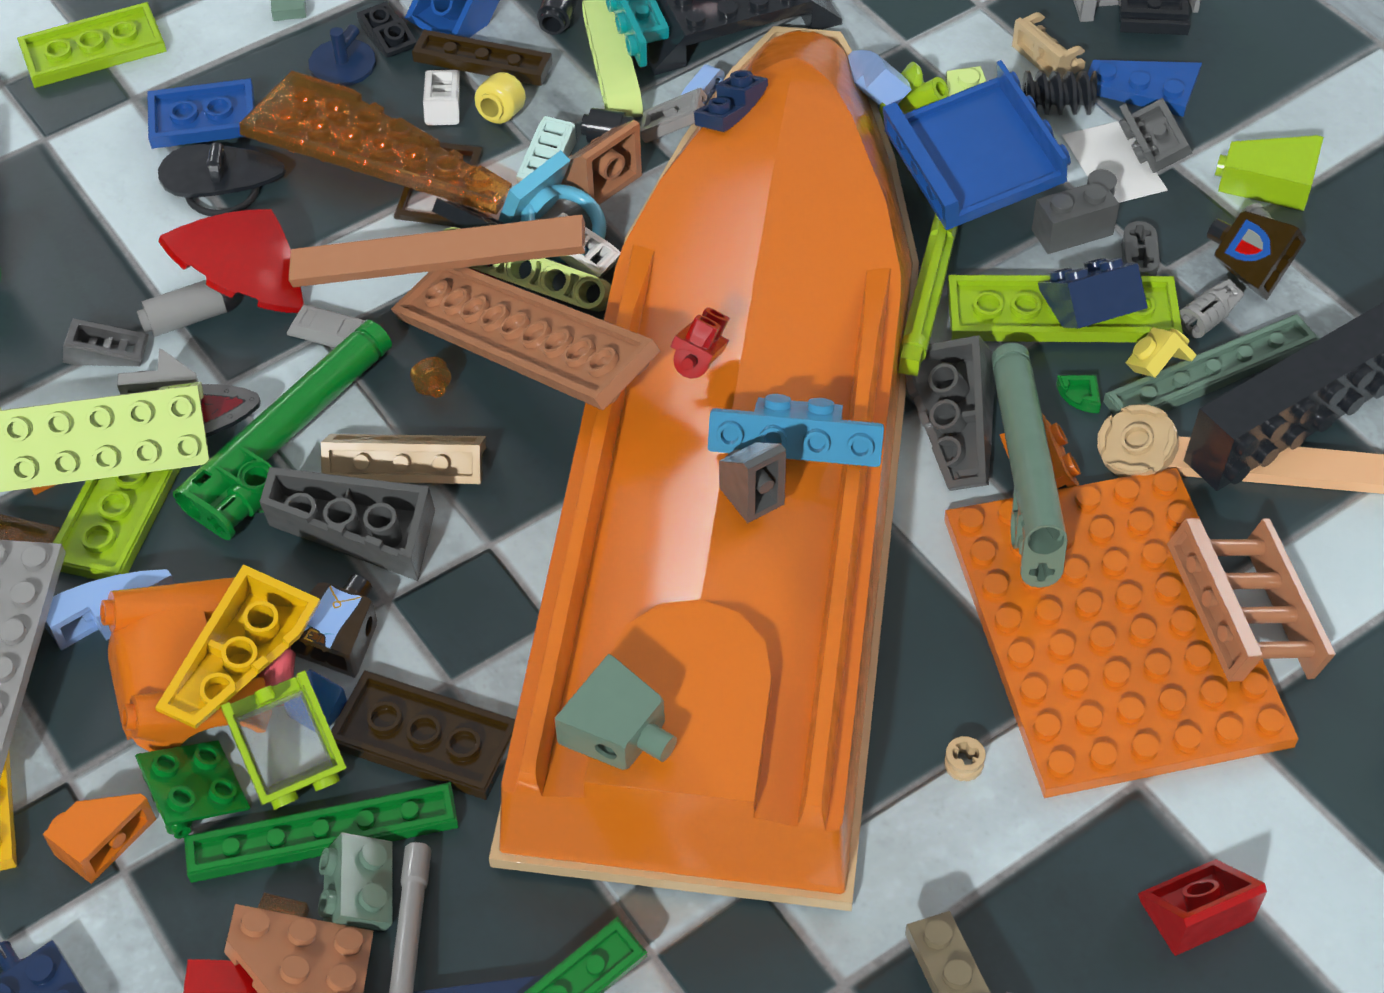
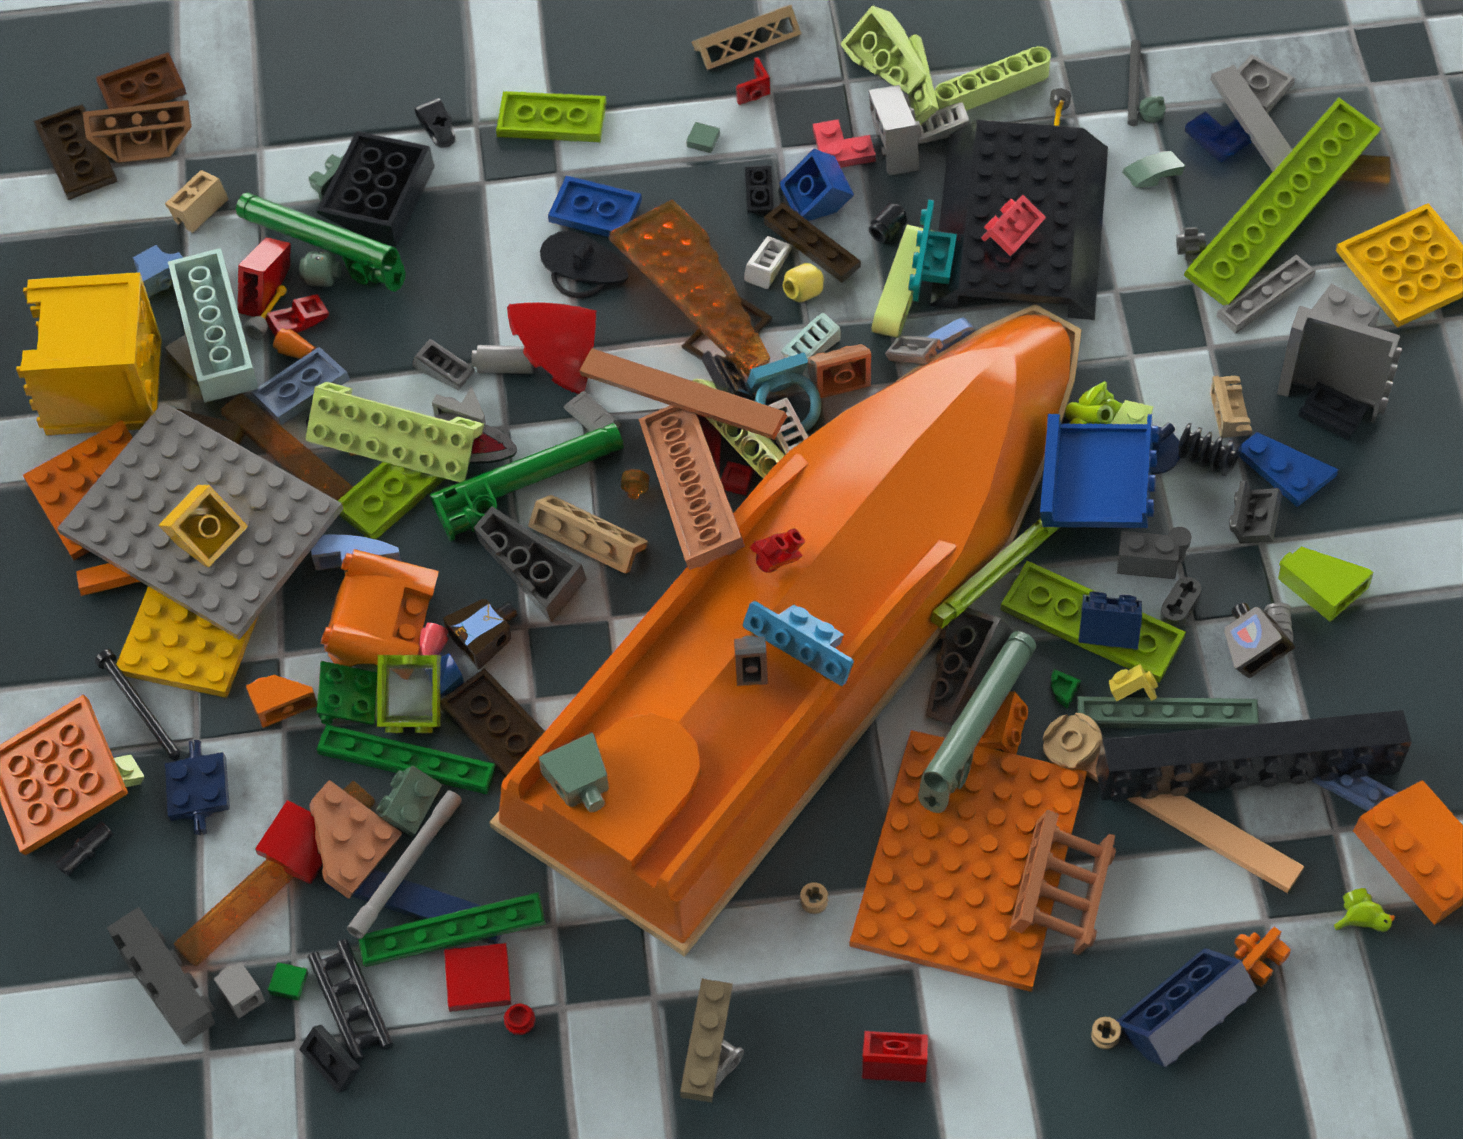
camera: 30 degrees right, 5 degrees up
yellow wedge [155,564,321,729] -> none
dark blue shield [308,24,376,87] -> none
black brick [581,108,634,143] -> none
dark blue slope [694,70,768,132] -> none
light blue slope [848,50,912,105] -> none
white sticker [1062,121,1168,203] -> none
light grey hinge [1179,279,1244,338] -> none

